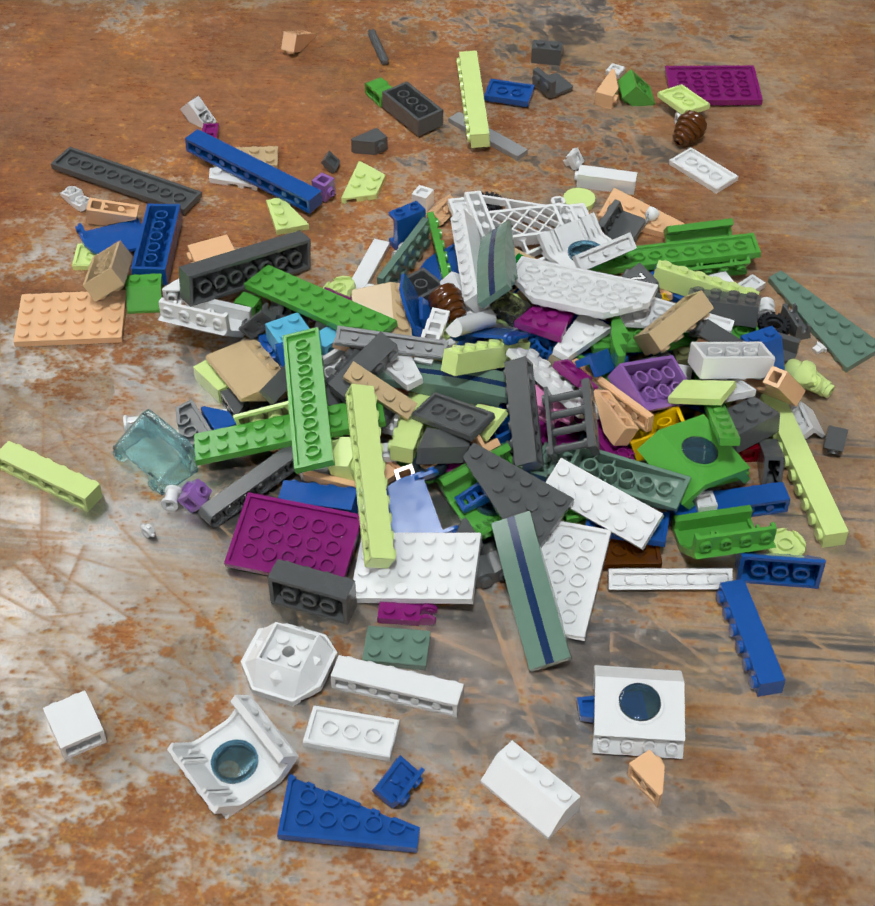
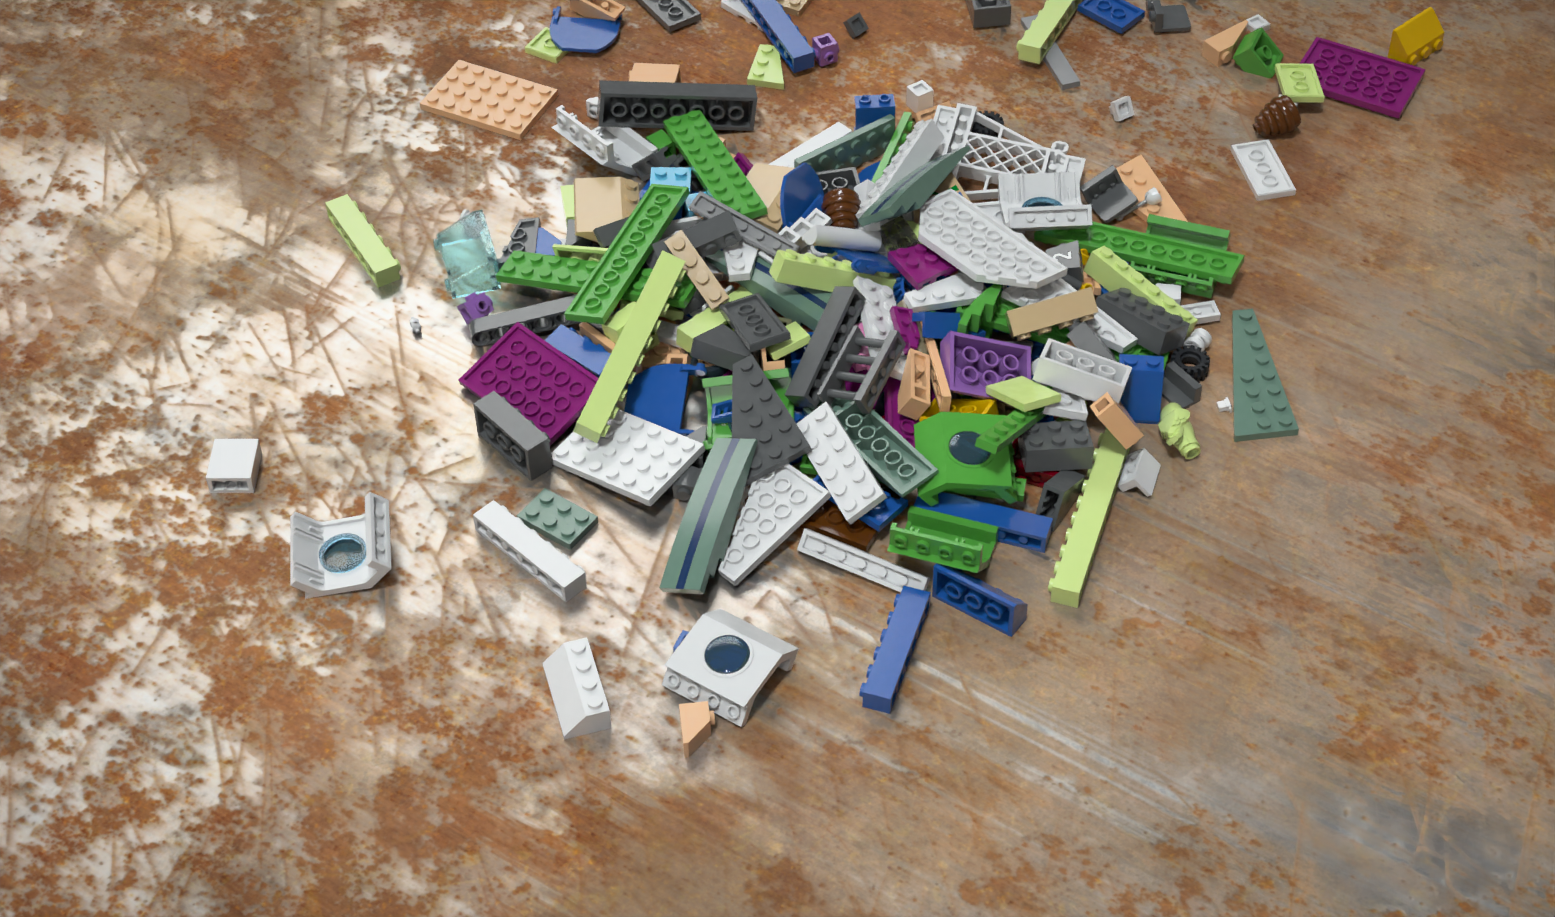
camera: 30 degrees right, 0 degrees up
tan brick [83,240,133,302] -> none
bright green slope [126,274,164,314] -> none
blue brick [131,204,183,285] -> none
white bush [161,485,182,511] -> none
white piece [241,622,338,707] -> none
blue wing [277,774,420,853] -> none
white tile [303,706,400,761] -> none
yellowish green tile [323,276,356,297] -> none
yellowish green wing [341,161,386,204] -> none
dark grey slope [351,128,388,155] -> none
blue bracket [372,755,425,809] -> none
magenta hinge [377,601,437,626] -> none
yellowish green tile [563,188,596,211] -> none
white brick [574,165,637,195] -> none
white tile [693,491,718,512] -> none
yellowish green tile [765,528,806,555] -> none
dark grey hinge [781,303,811,340] -> none
dark grey slope [824,425,849,455] -> none
none -> yellow slope [1387,7,1445,66]

